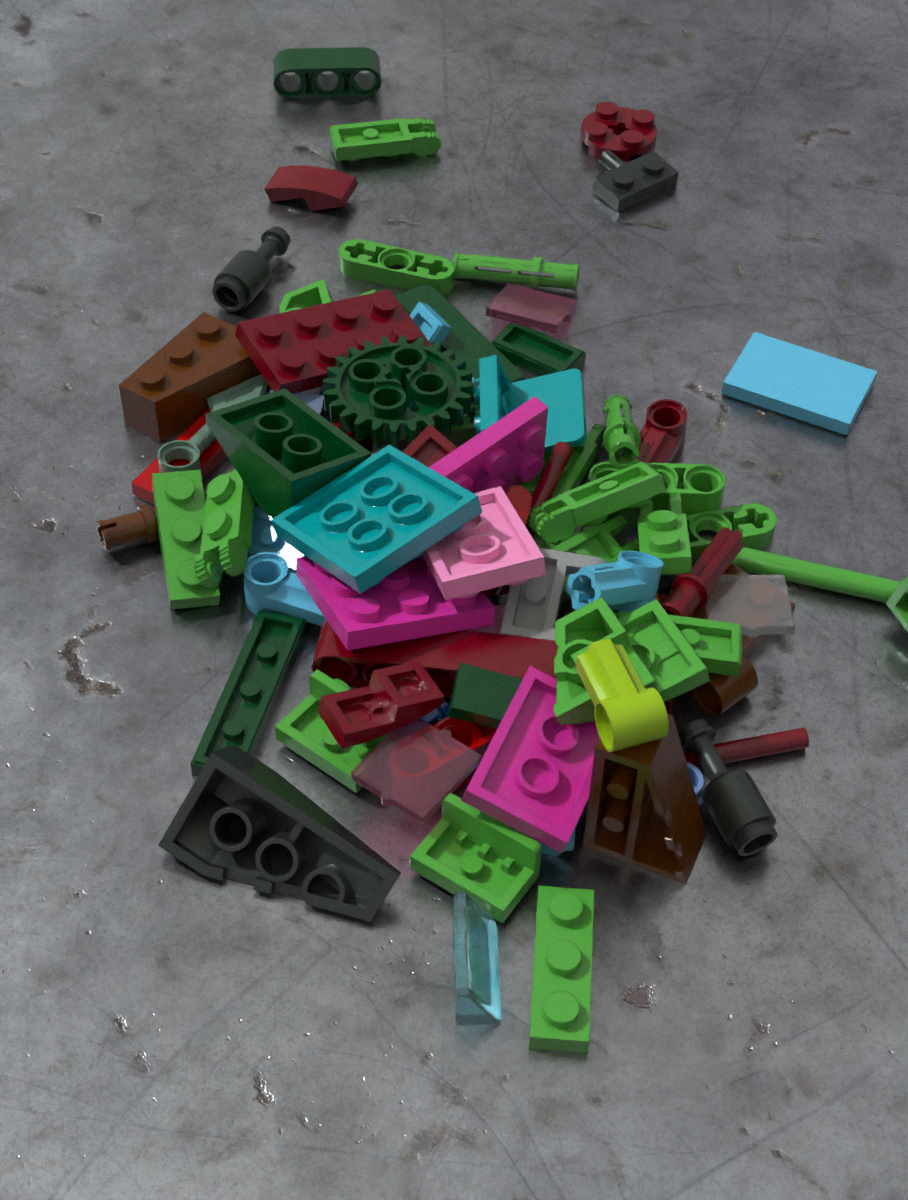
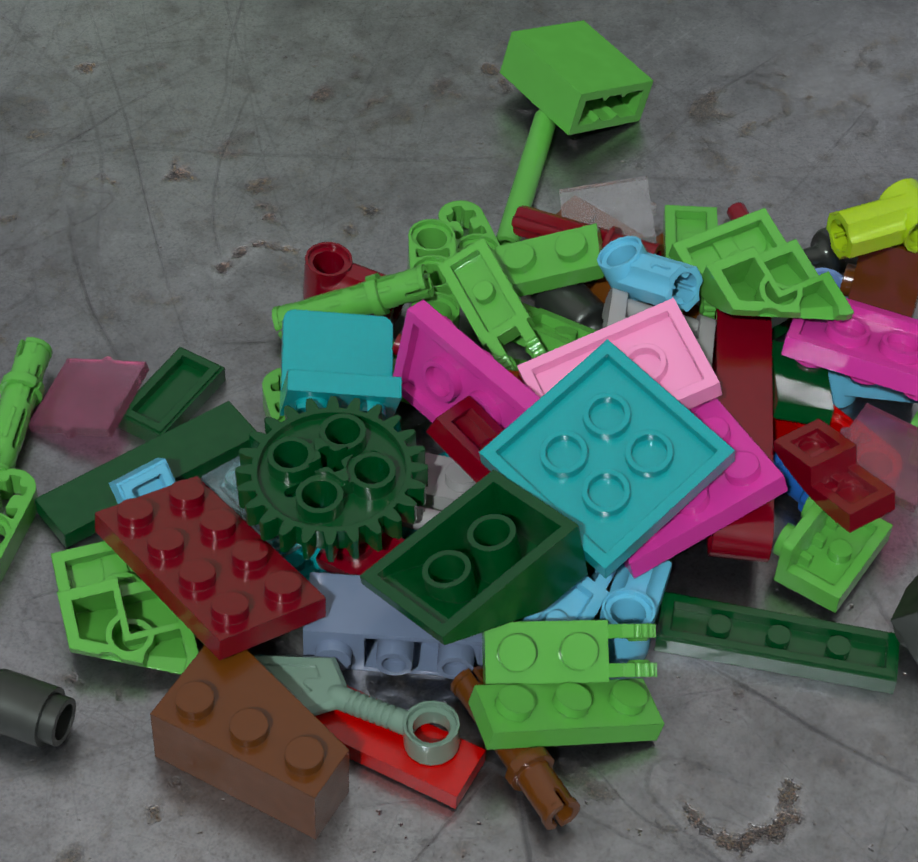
camera: 95 degrees left, 0 degrees up
medium azure tile [721,332,878,436] -> none

